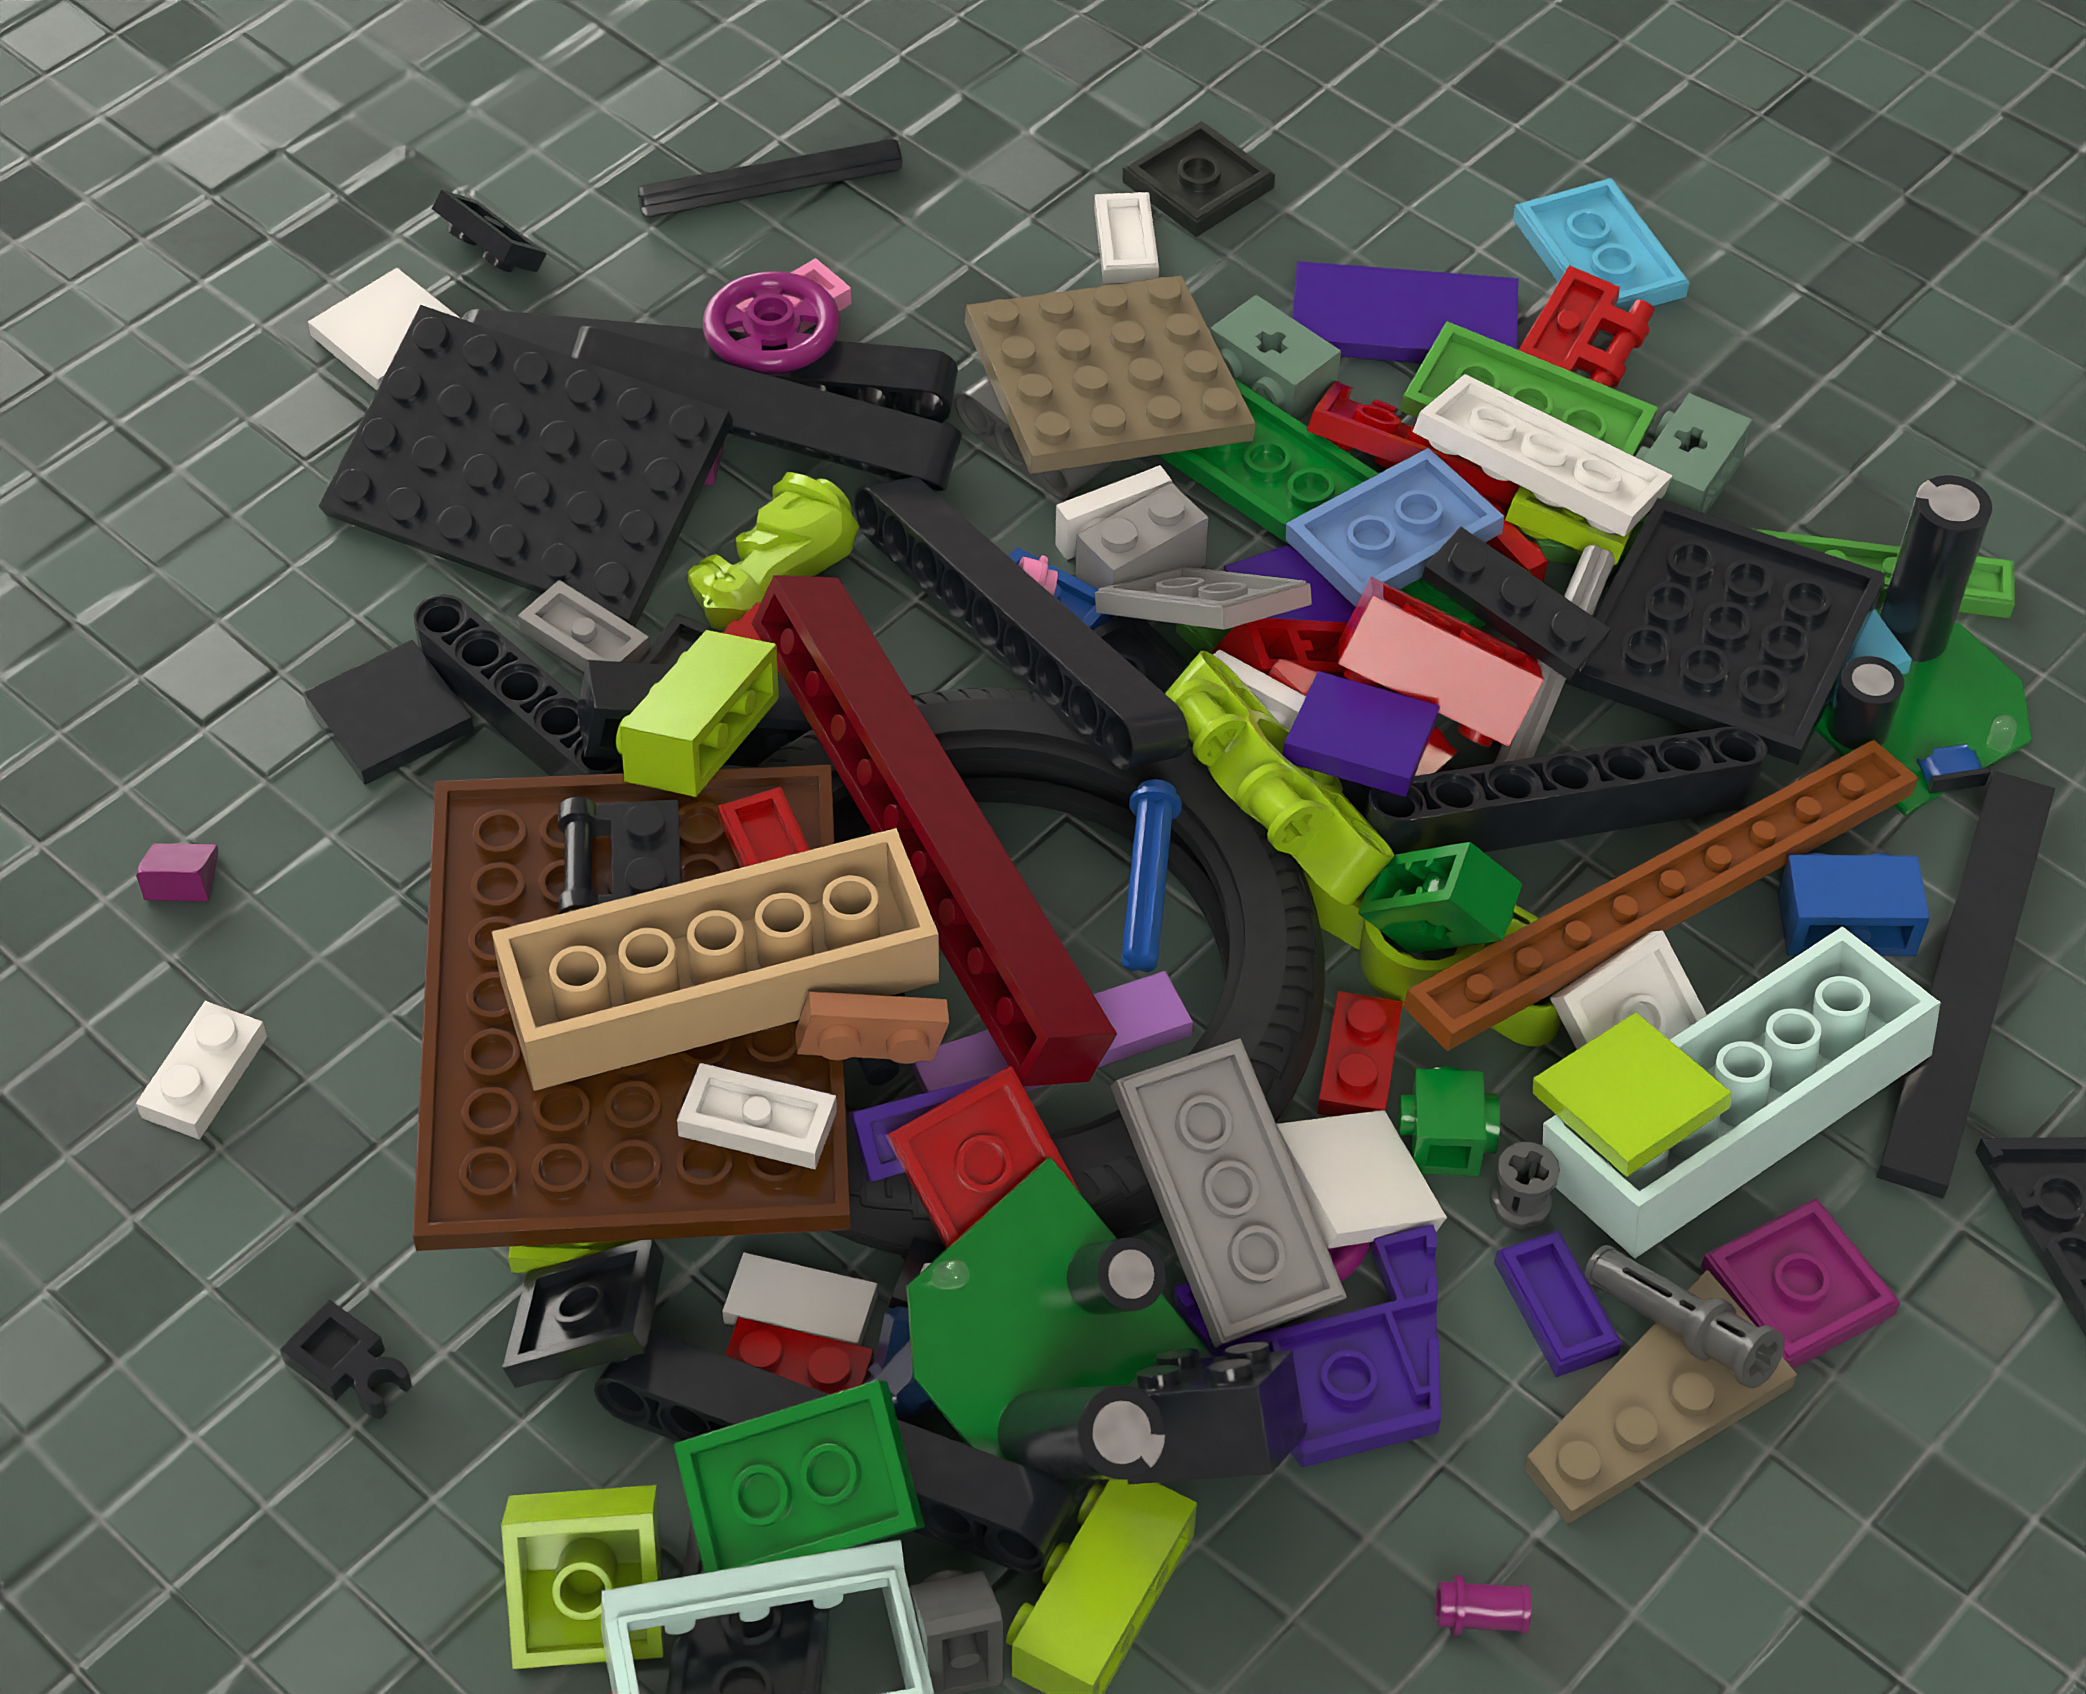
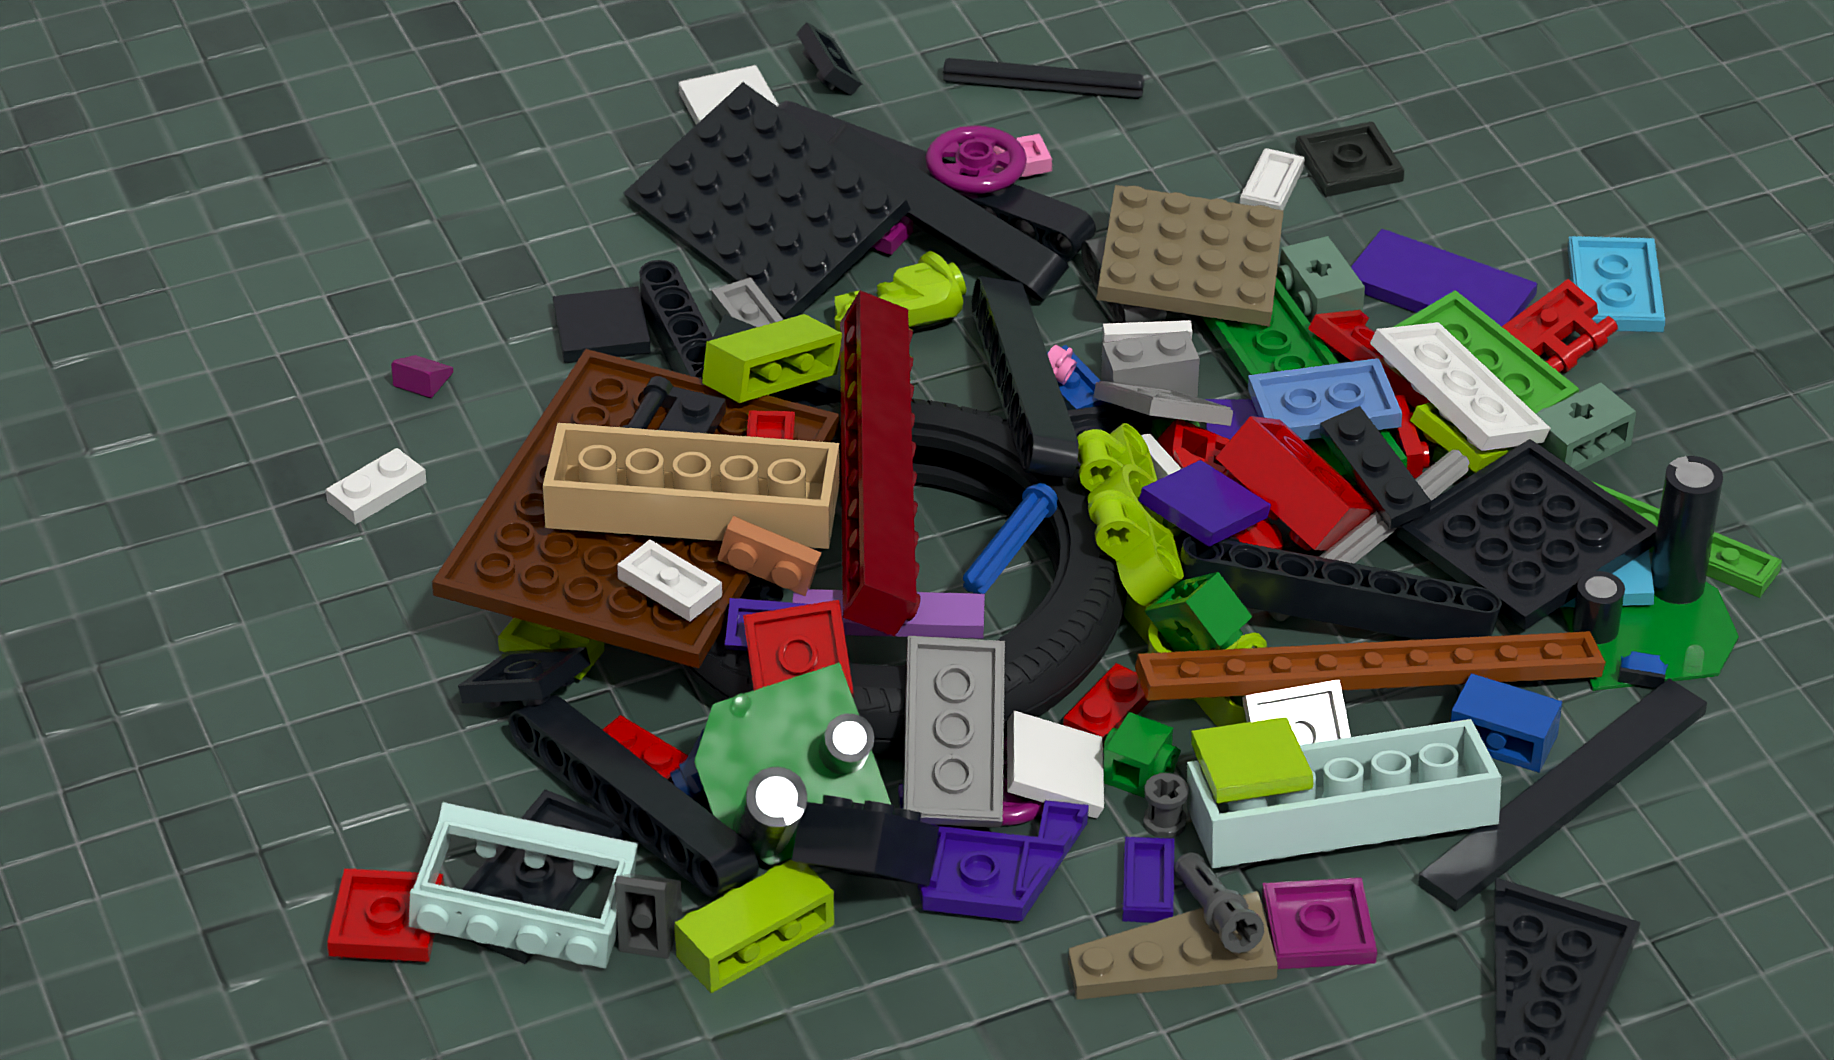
camera: 25 degrees right, 10 degrees down
black plate [280,1299,412,1419] -> none
lime slope [501,1485,664,1669] -> none
green plate [673,1380,925,1573] -> none
white tile [722,1252,878,1346] -> none
magenta pin [1435,1575,1531,1636] -> none

